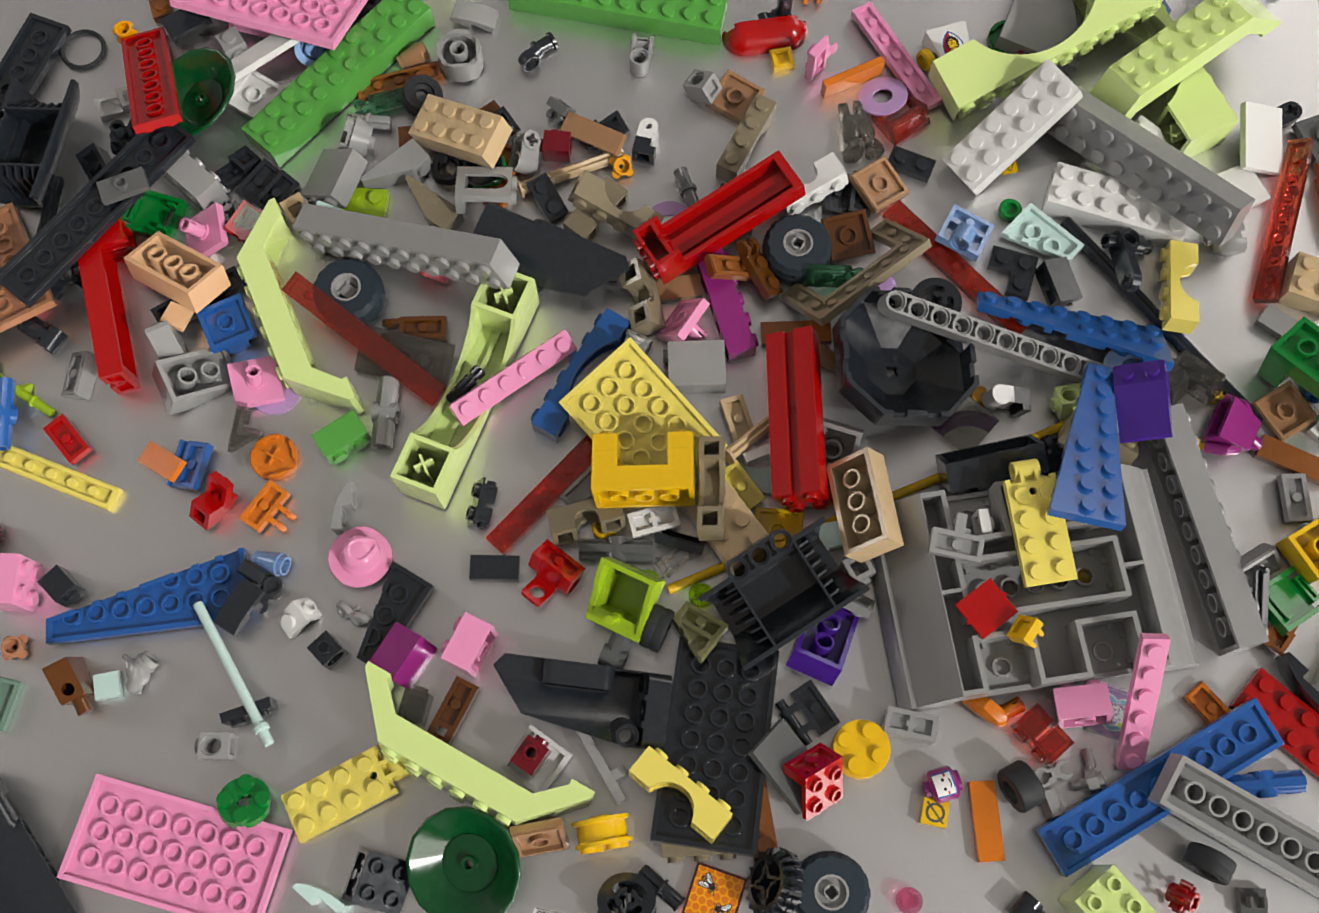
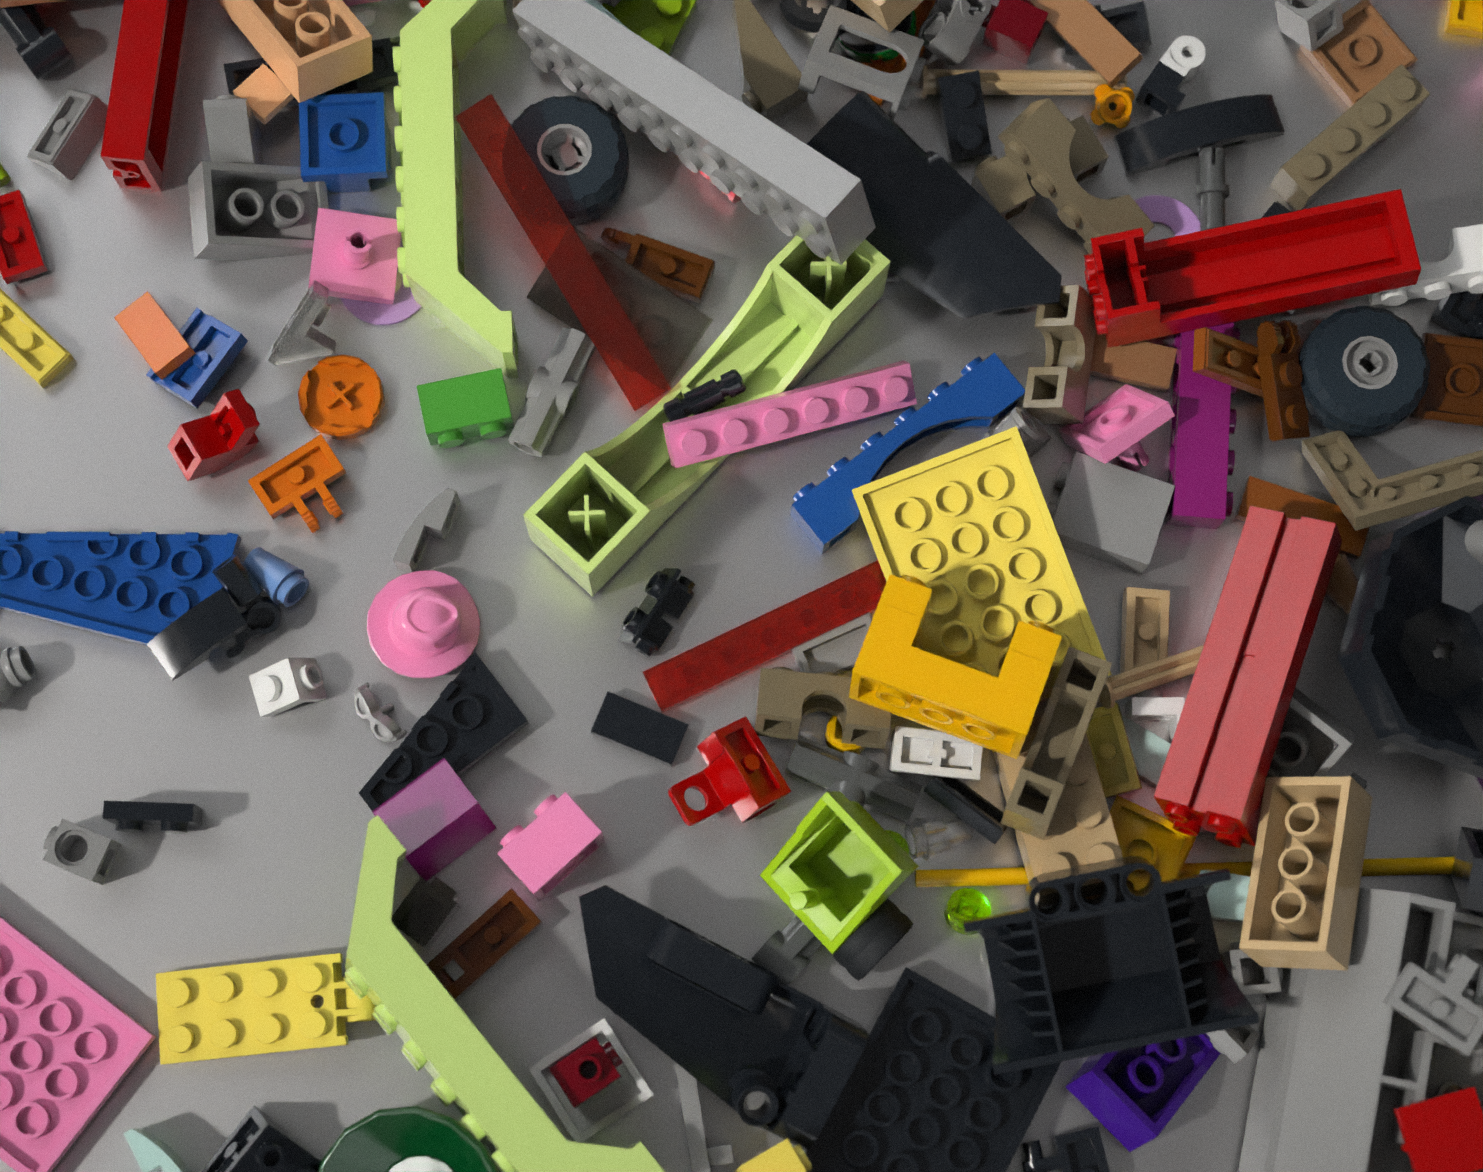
camera: 15 degrees right, 5 degrees up
light aqua bar [193,601,274,747] -> none
green plate [216,774,271,828] -> none
black brick [307,630,349,670] -> none
olive wing [673,601,728,663] -> none
clear green plate [801,264,864,288] -> none
none -> black slope [1114,94,1285,176]

